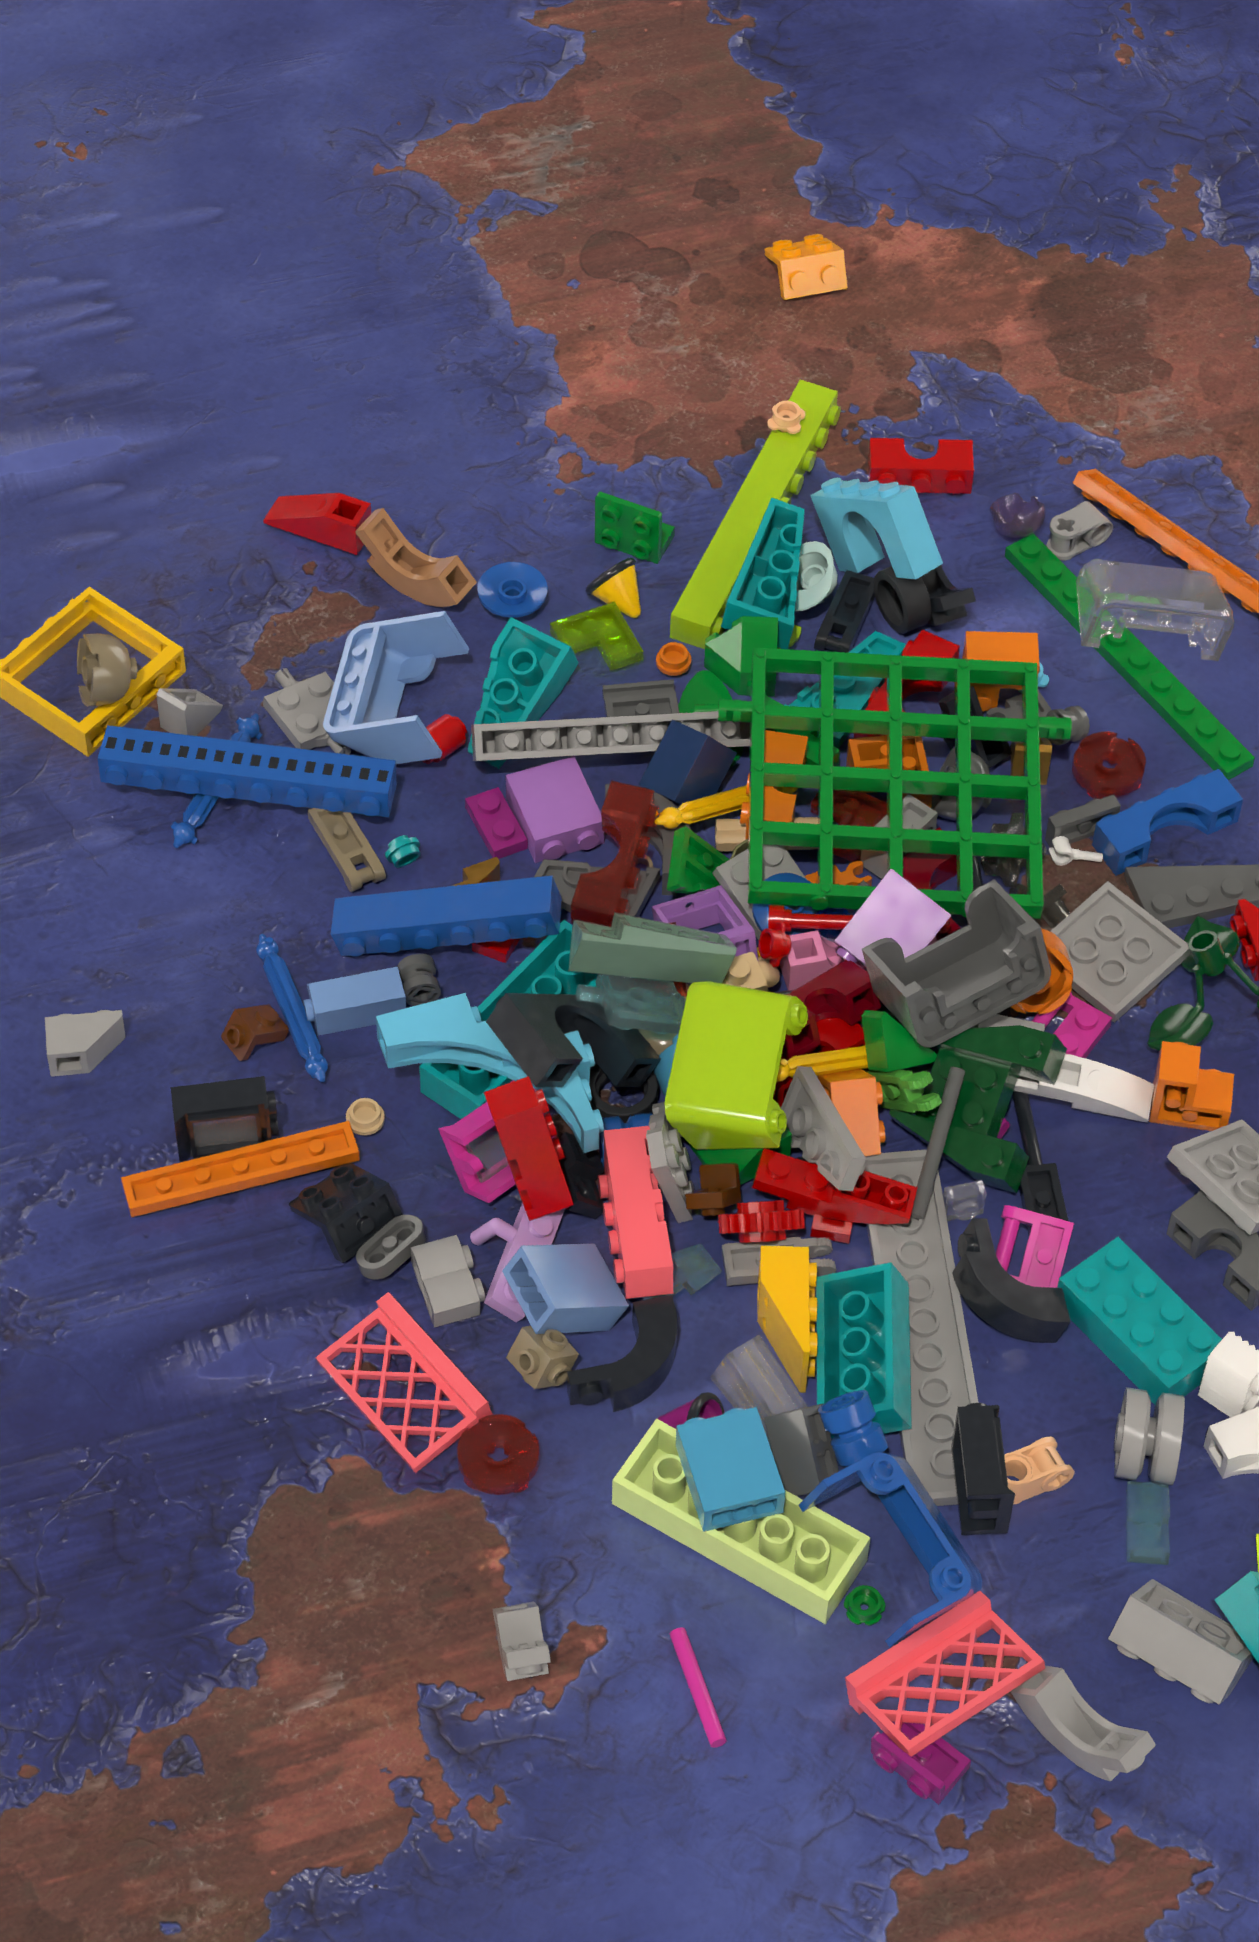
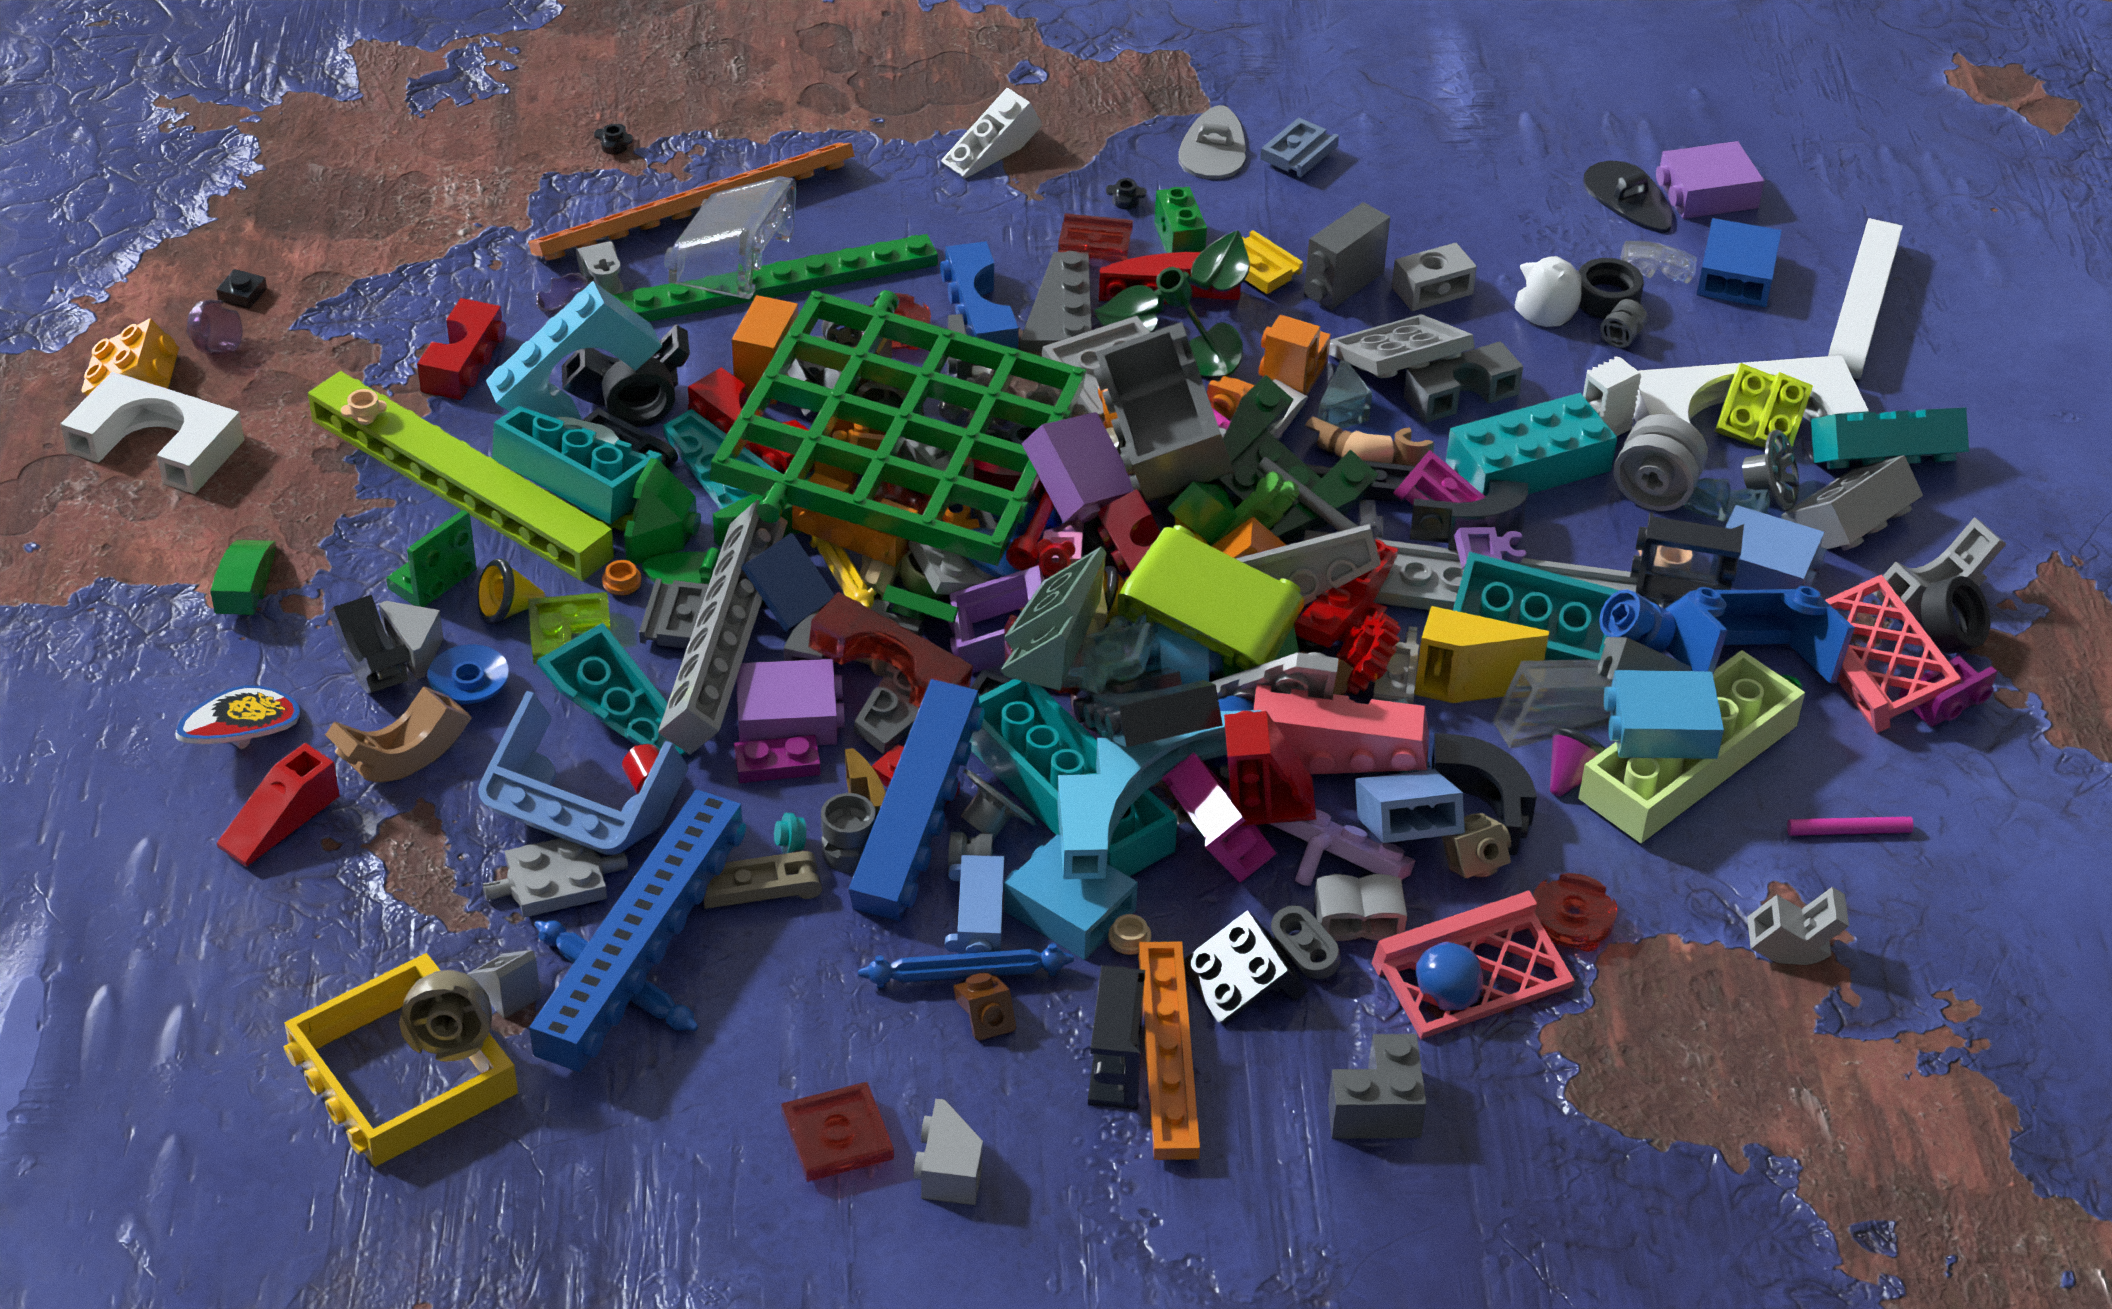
camera: 75 degrees left, 10 degrees down
none -> white arch [60,372,244,494]
none -> shield [175,685,300,749]
none -> clear purple hair [186,299,243,355]
none -> green slope [210,540,277,615]
none -> black plate [216,269,267,309]
none -> black arch [328,595,410,693]
none -> light grey slope [379,601,443,679]
none -> clear red plate [781,1082,894,1182]
none -> dark grey wheel [821,793,876,873]
none -> dark grey wheel [960,769,1037,840]
none -> dark azure brick [1003,834,1138,960]
none -> orange bracket [1207,376,1255,419]
none -> medium nougat piece [1305,417,1435,467]
none -> clear light blue slope [1318,360,1372,428]
none -> dark grey brick [1328,1034,1426,1139]
none -> blue hair [1416,942,1483,1011]
none -> medium lavender plate [1454,527,1526,569]
none -> medium blue brick [1709,505,1827,590]
none -> dark grey wheel [1743,429,1799,511]
none -> black tyre [1921,575,1991,654]

